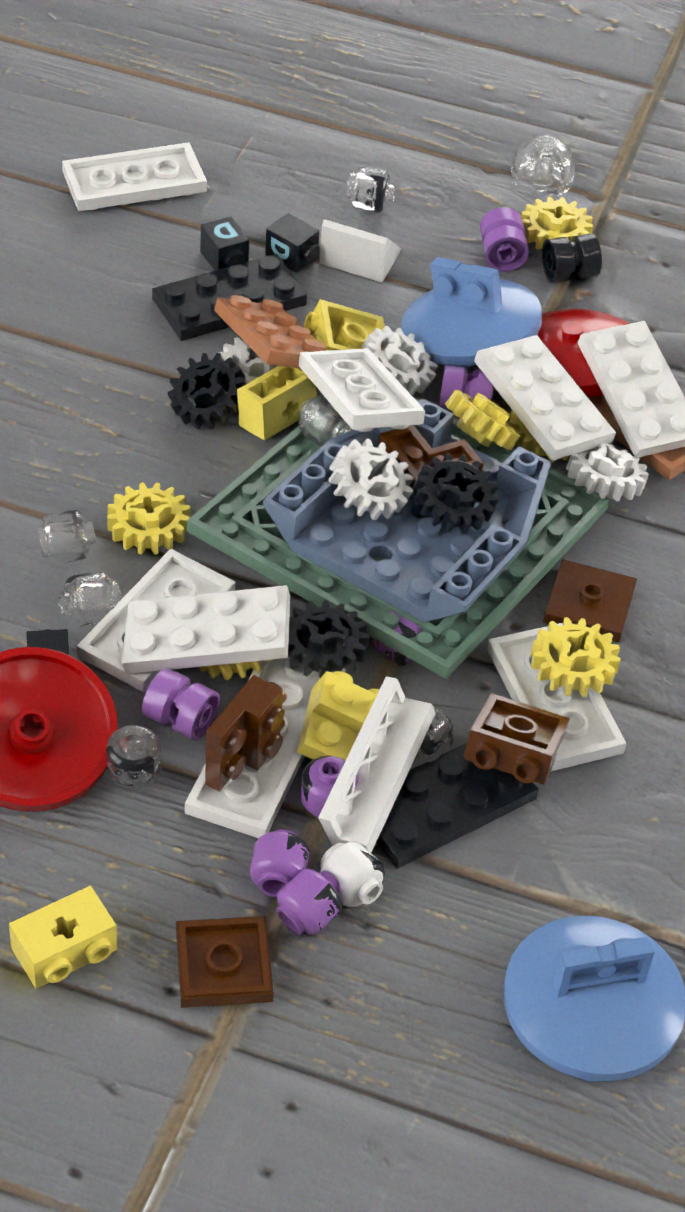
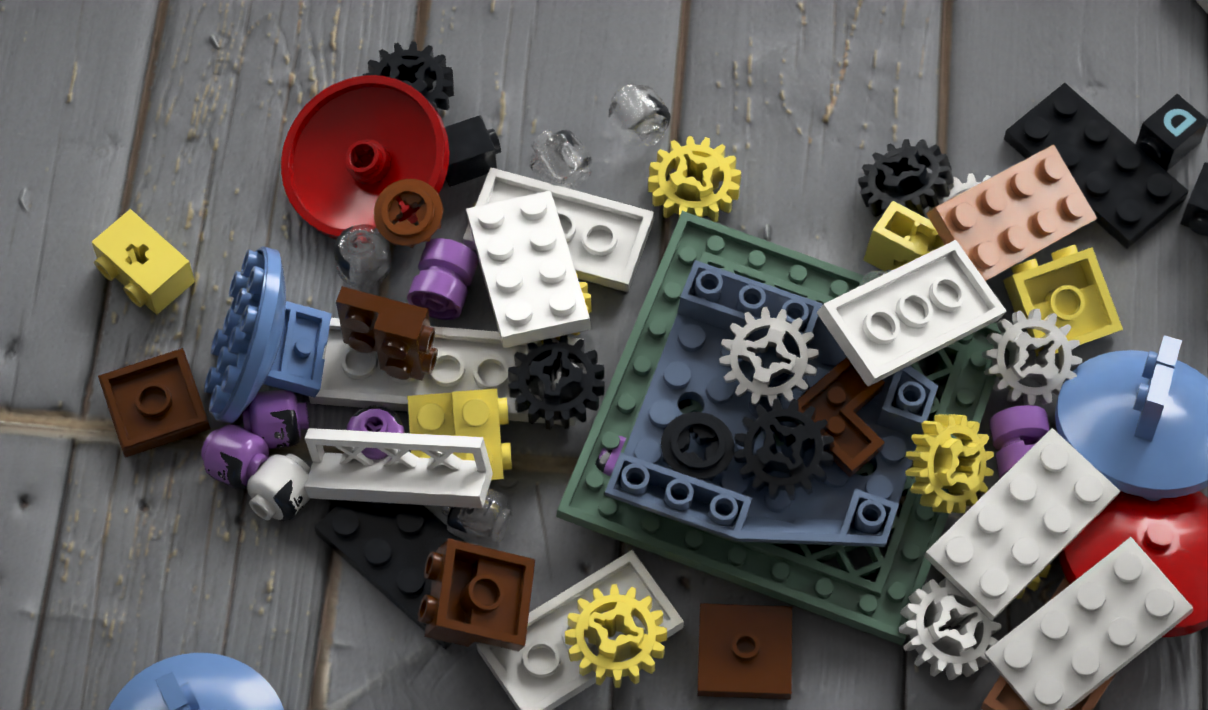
camera: 80 degrees right, 15 degrees up
none -> medium blue bracket [204,246,332,423]
none -> dark orange gear [374,179,444,249]
none -> black gear [660,412,735,481]

